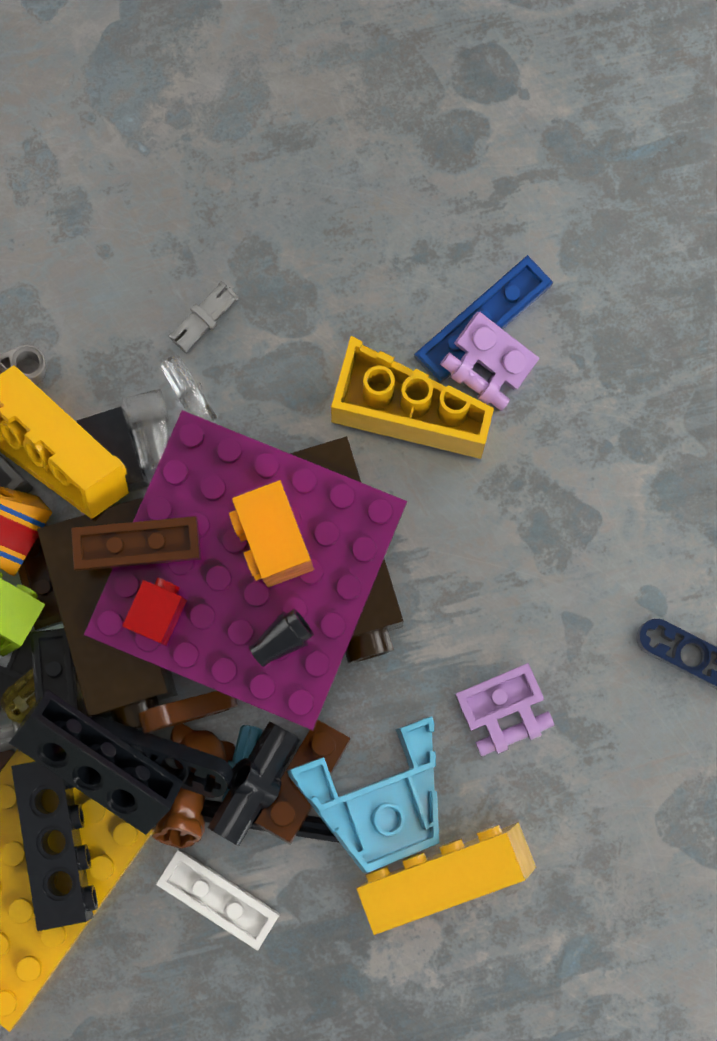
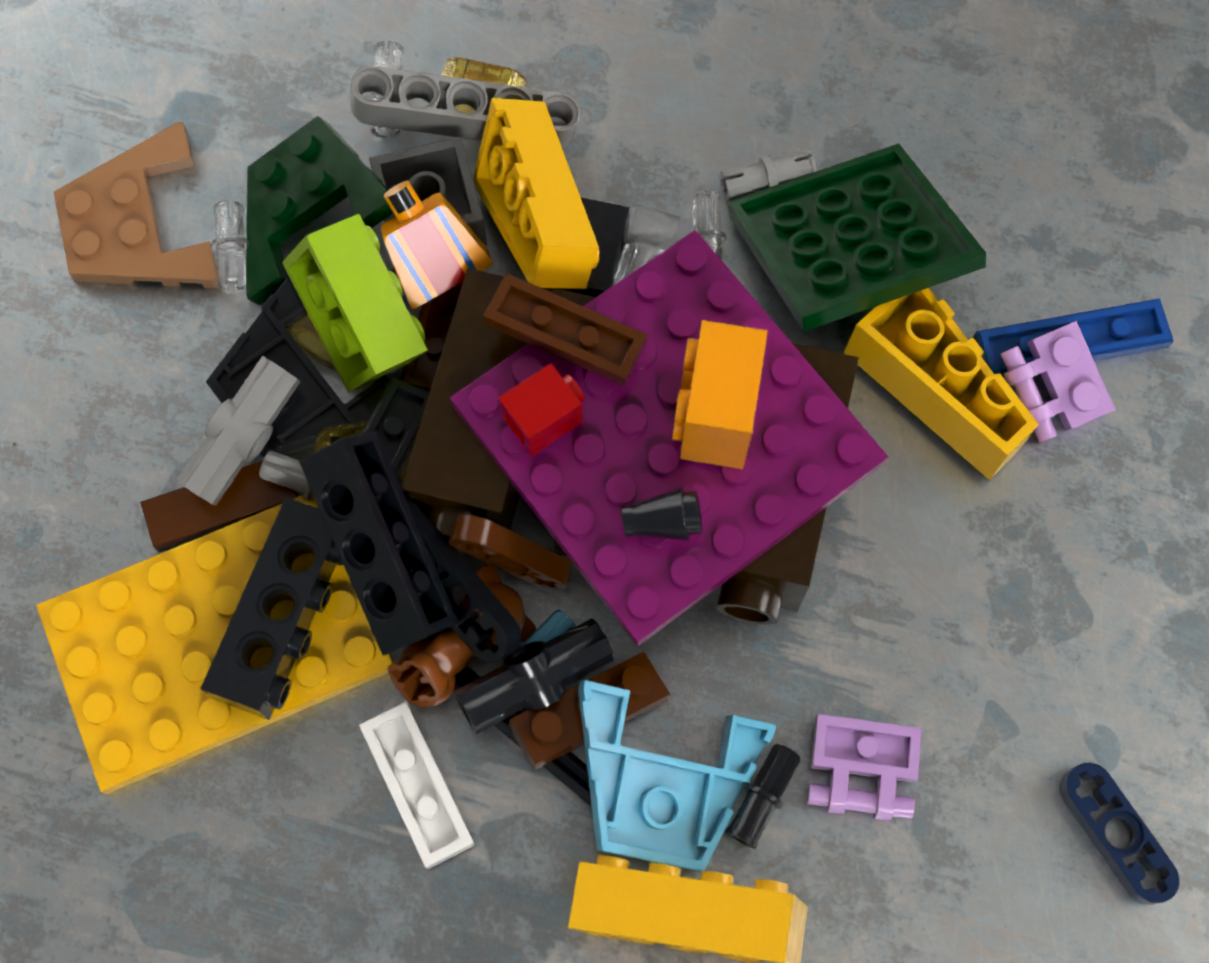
camera: 25 degrees right, 10 degrees down
none -> black axle [726,744,800,849]
none -> dark green plate [728,143,986,332]

